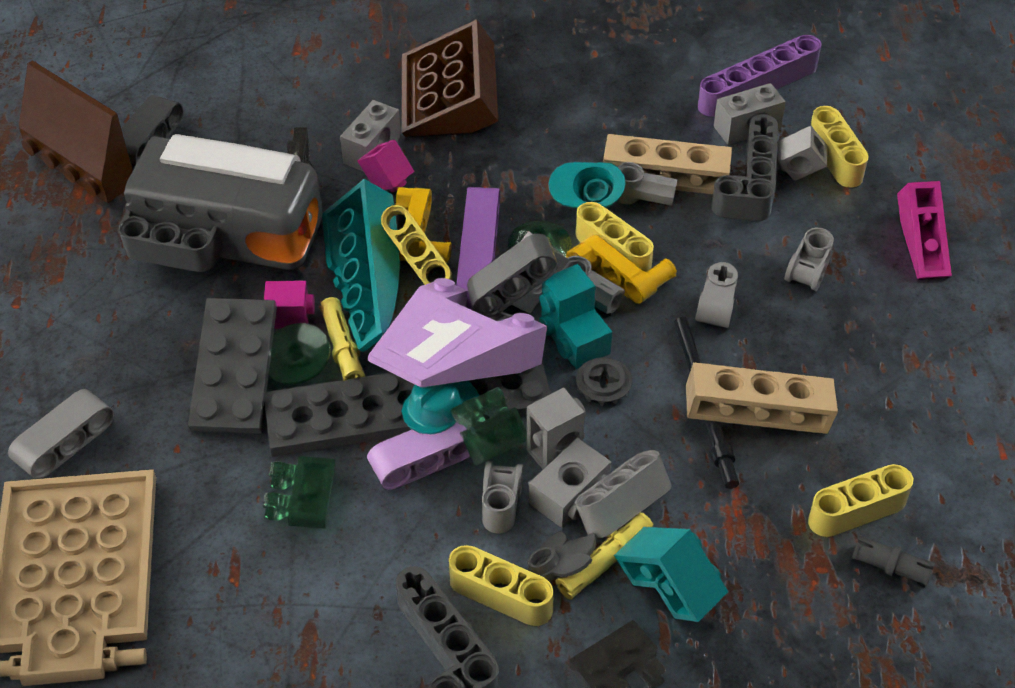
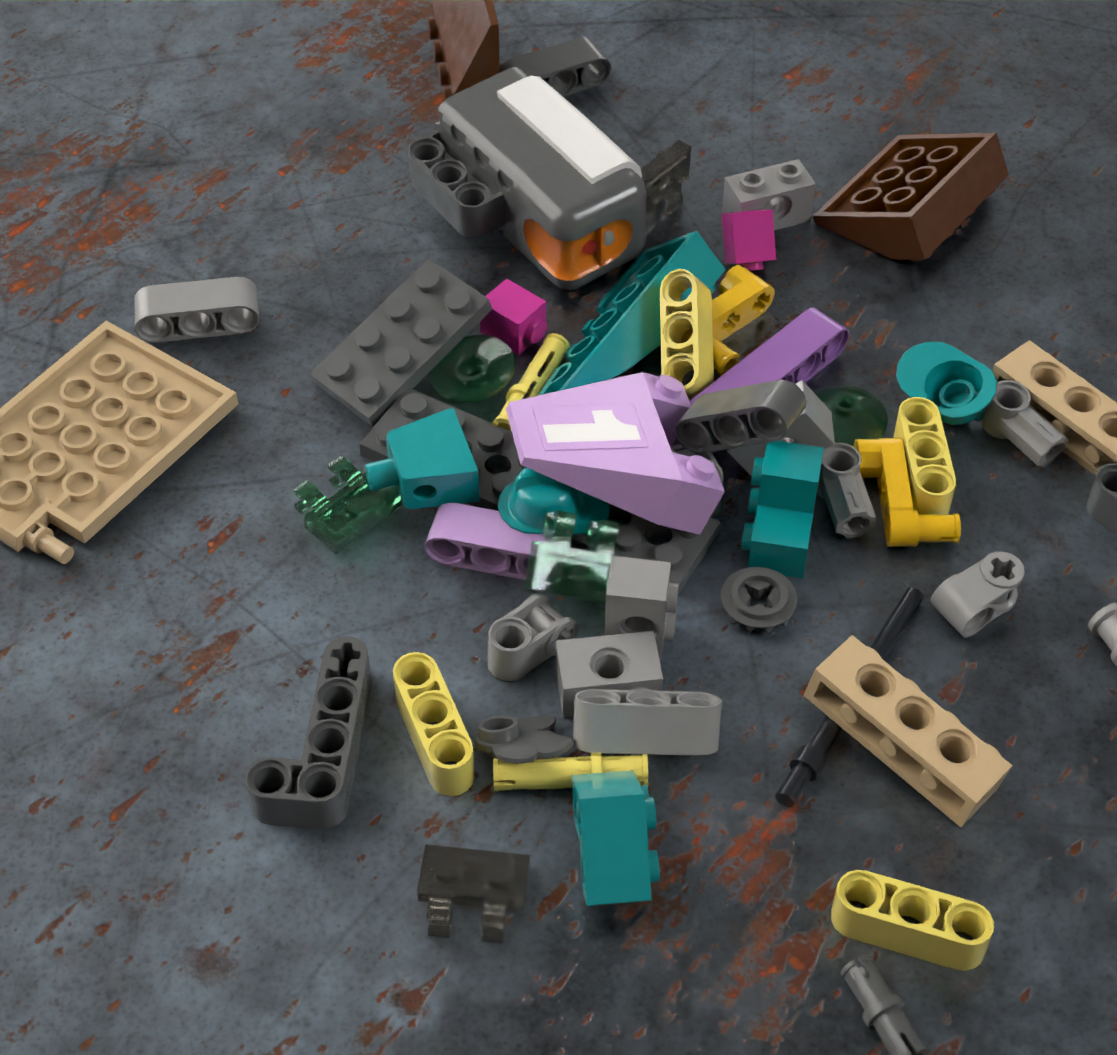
camera: 40 degrees right, 0 degrees up
none -> teal torso [364,408,480,509]

